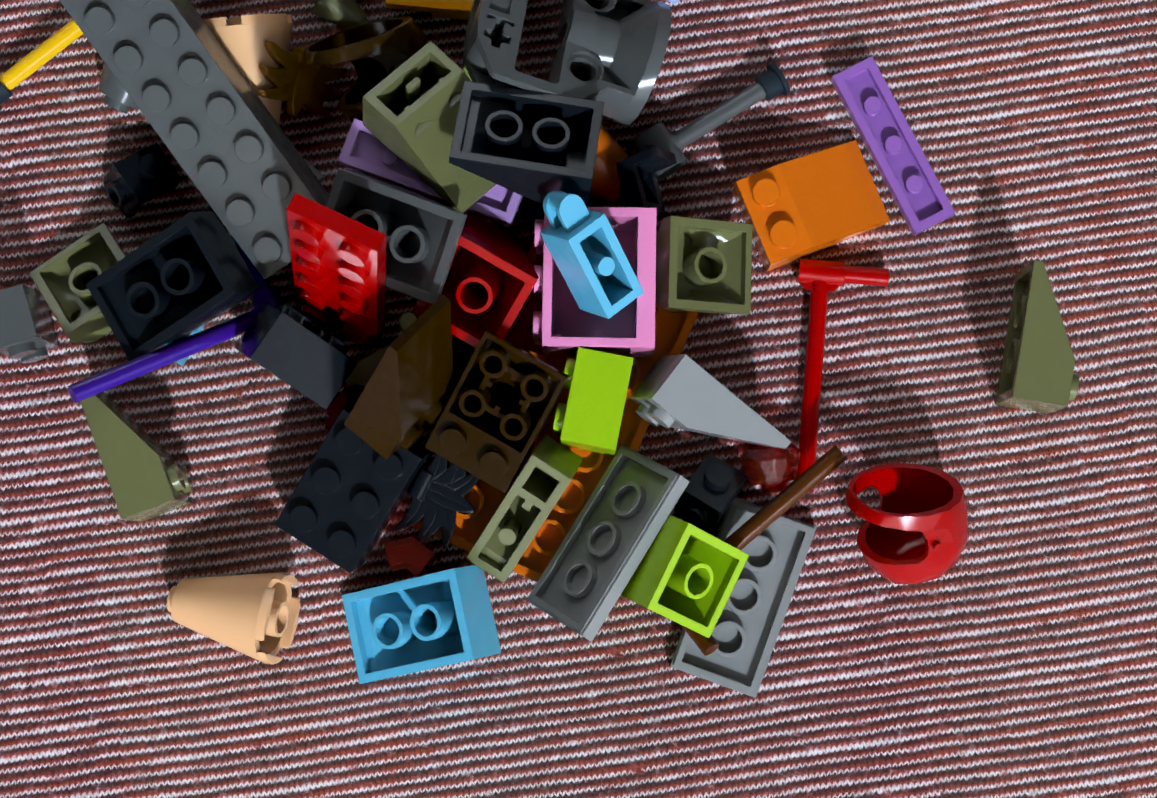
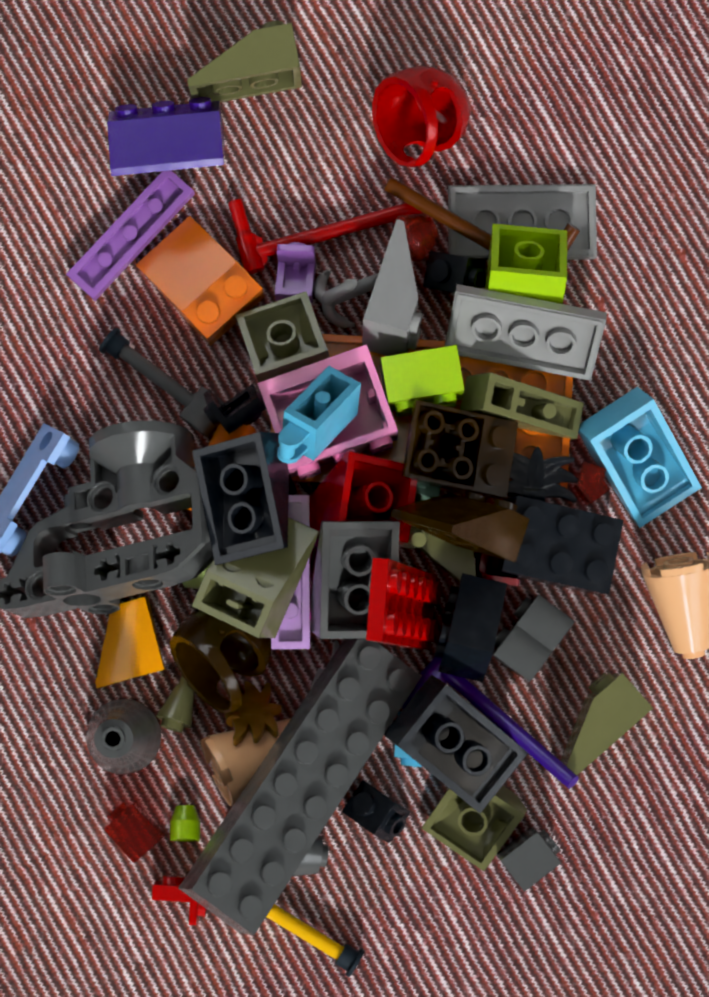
camera: 110 degrees left, 0 degrees up
none -> dark purple slope [107,97,225,176]
none -> medium lavender bracket [275,242,316,303]
none -> light grey piece [313,270,378,328]
none -> dark grey brick [492,594,575,683]

